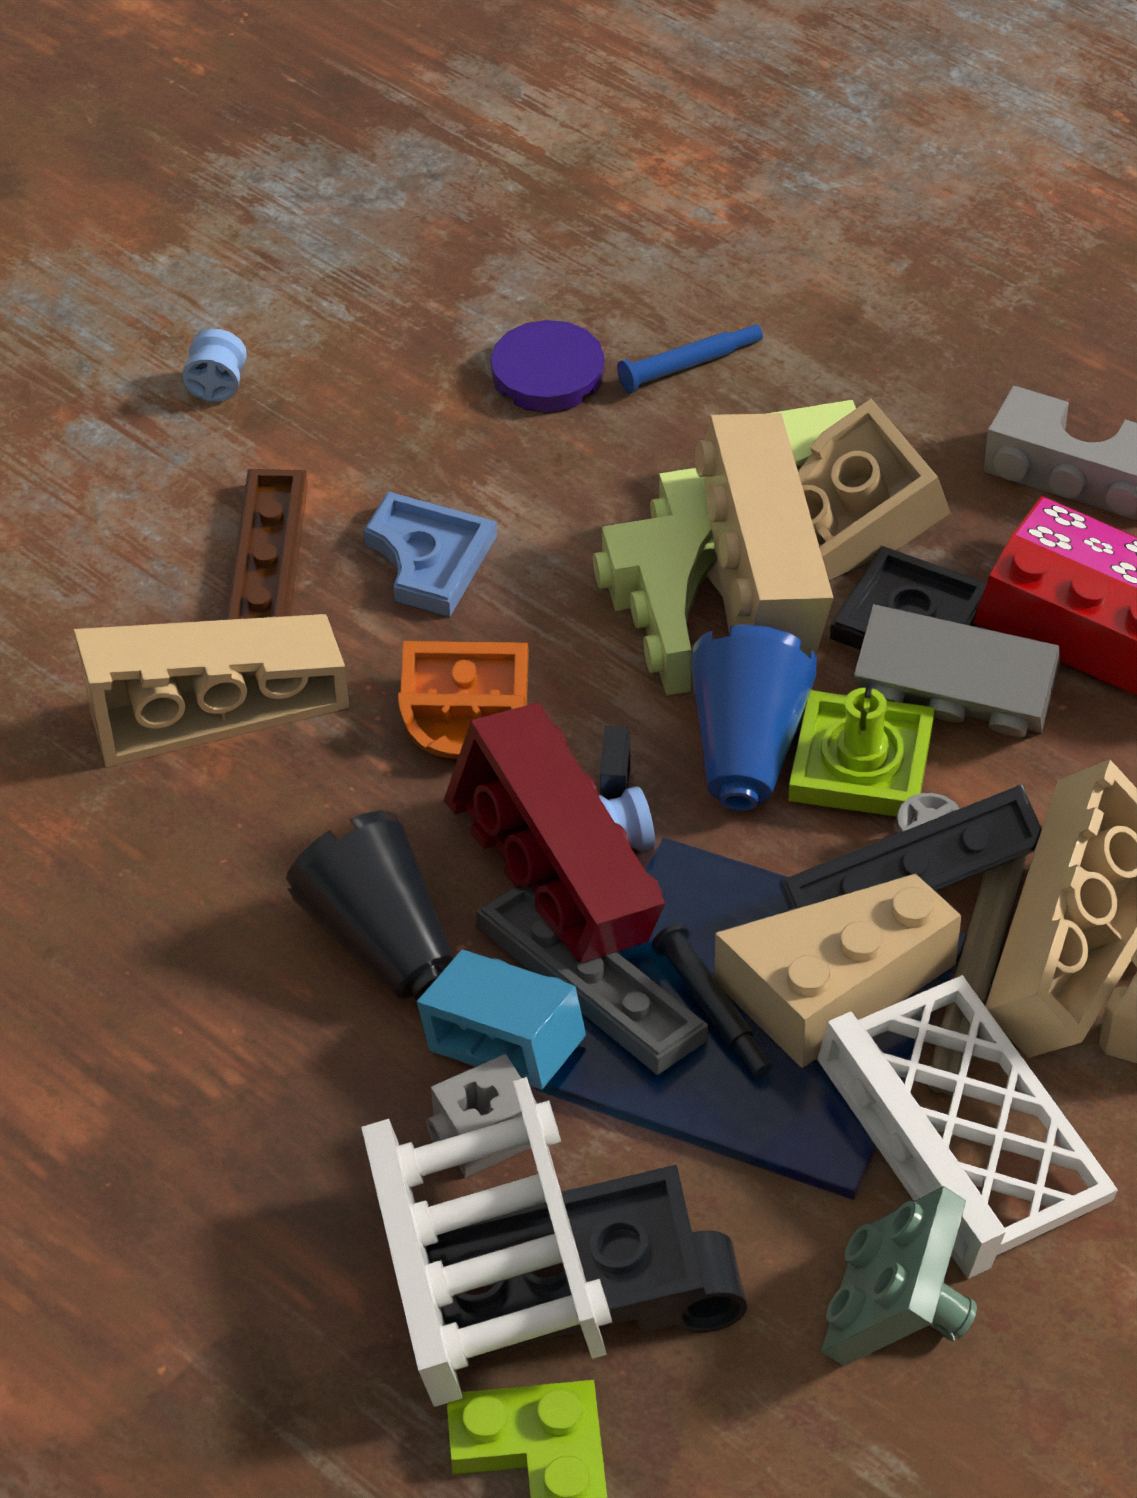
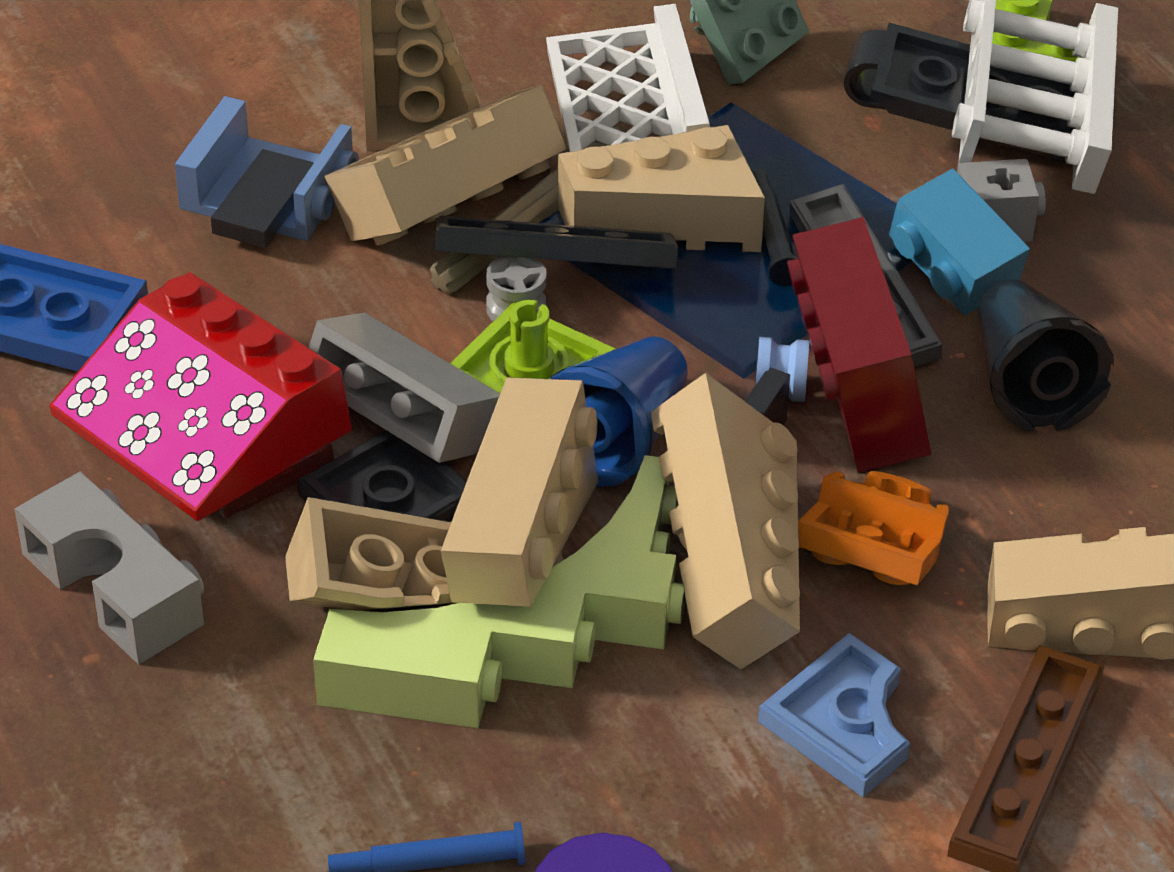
camera: 160 degrees left, 5 degrees down
none -> tan wedge [651,373,800,670]

